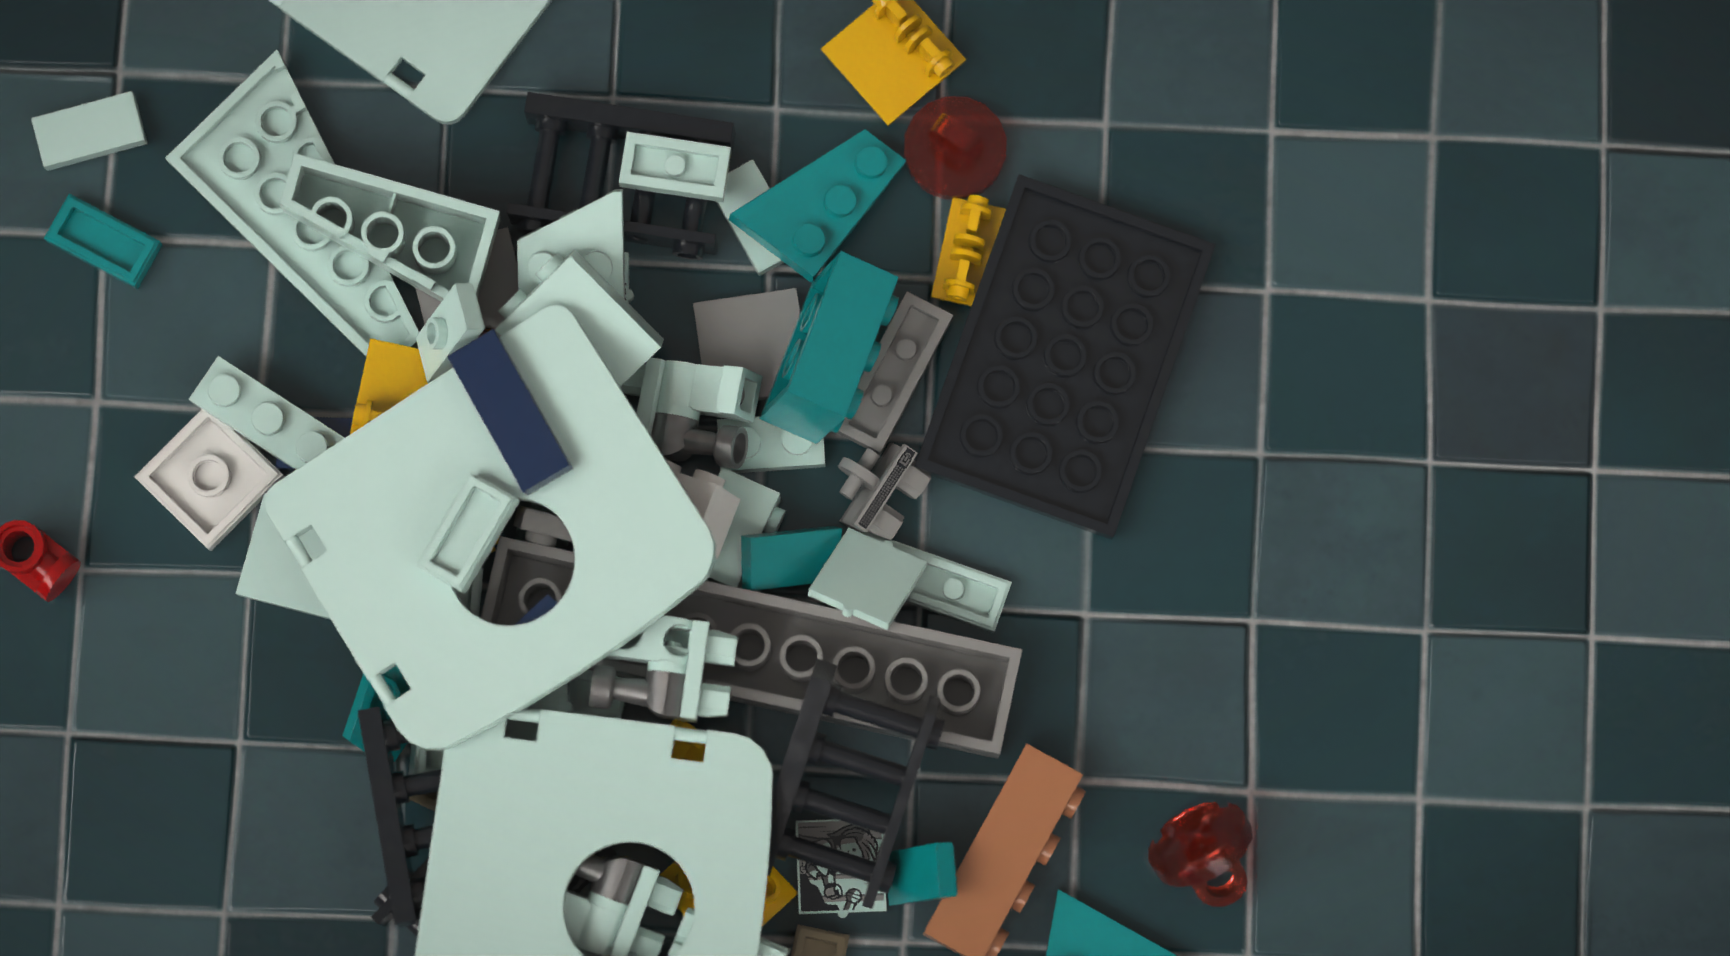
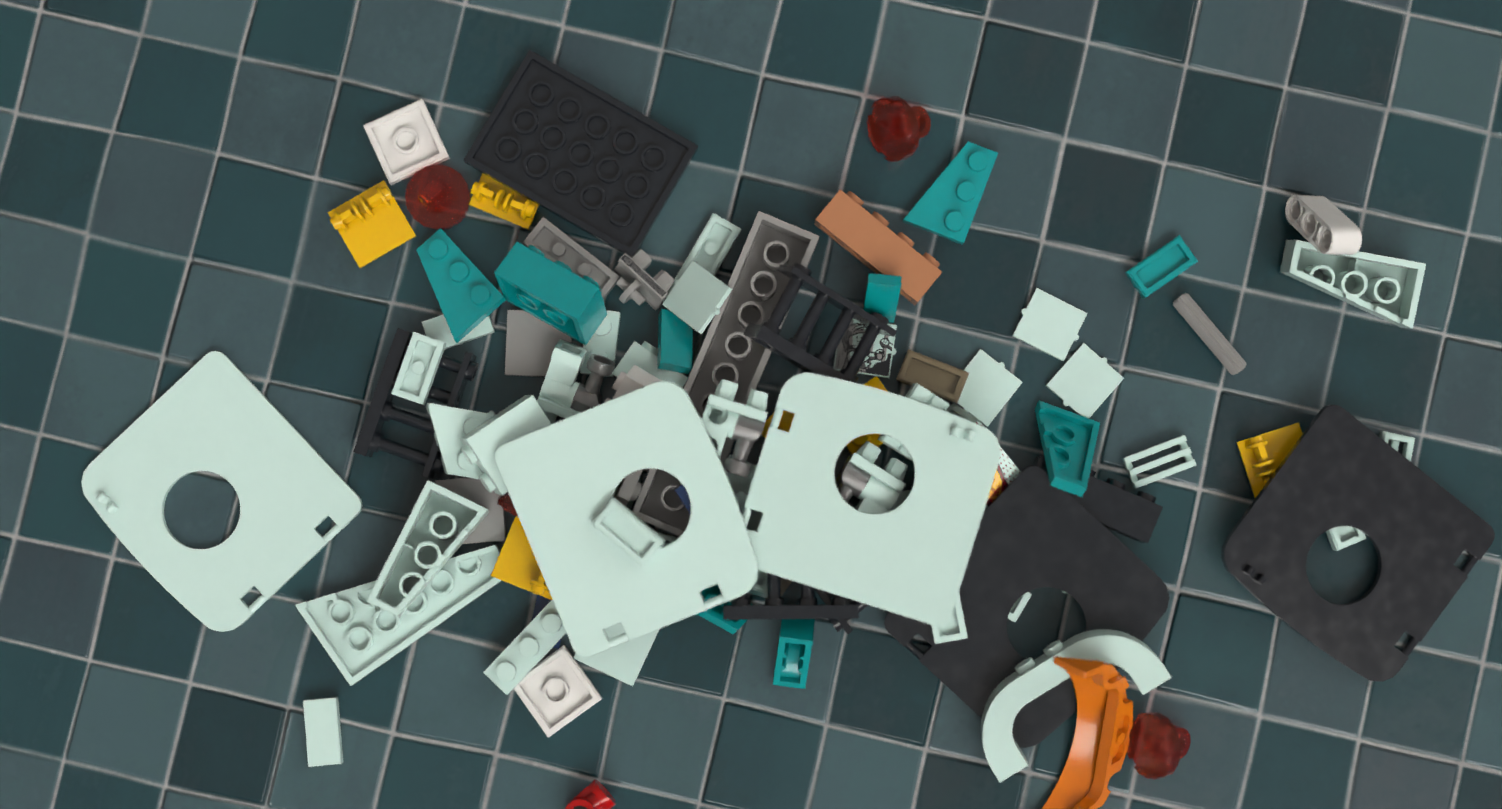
camera: 80 degrees left, 5 degrees up
teal tile [44,194,163,290] -> none
light aqua plate [416,283,485,383] -> none
dark blue tile [447,329,574,496] -> none
none -> white tile [363,99,450,185]
none -> teal arch [773,619,815,689]

